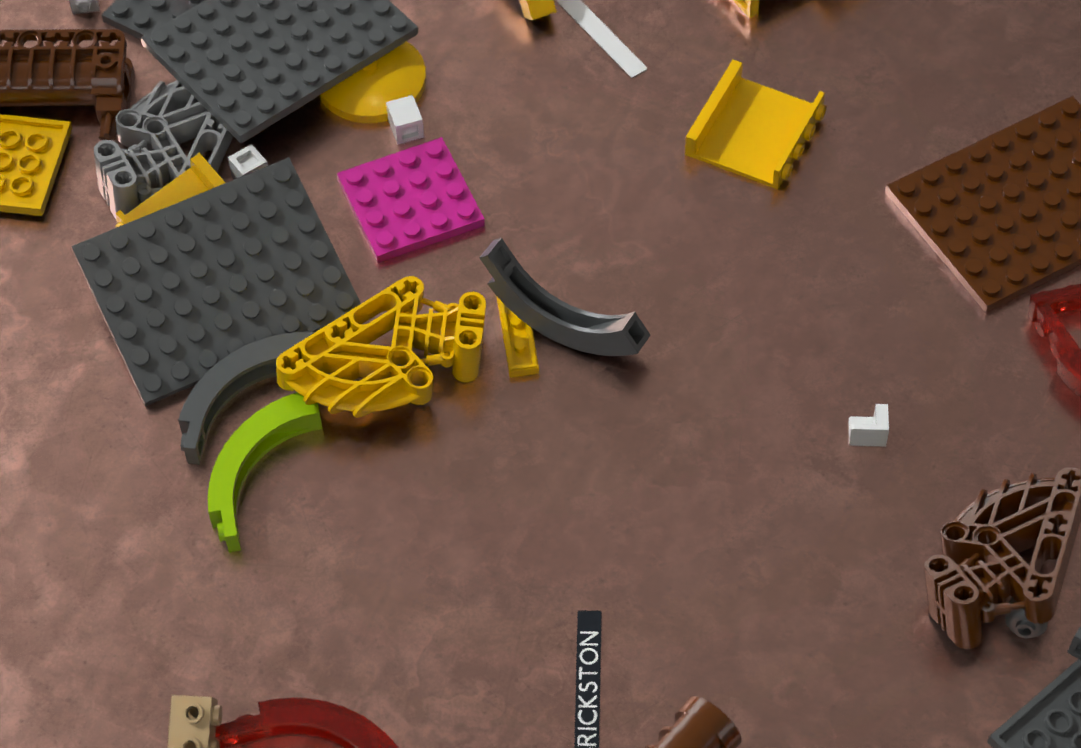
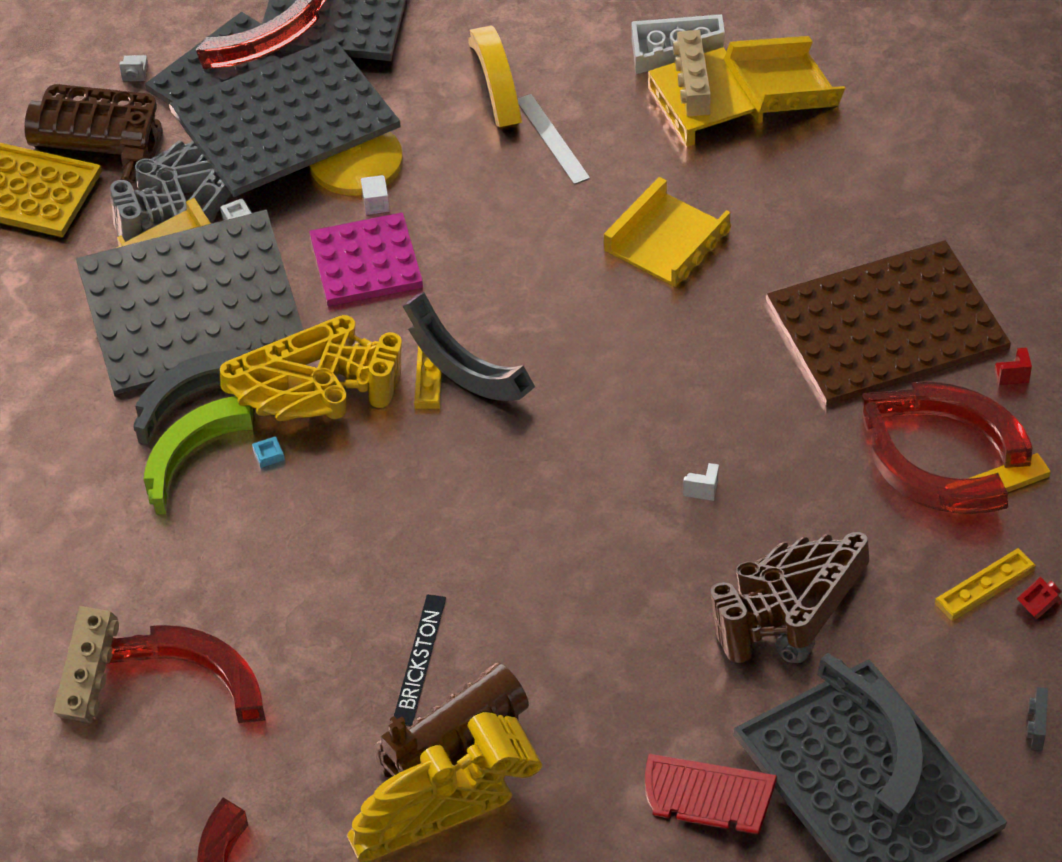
camera: 10 degrees right, 5 degrees down
none -> medium azure tile [252,436,285,468]

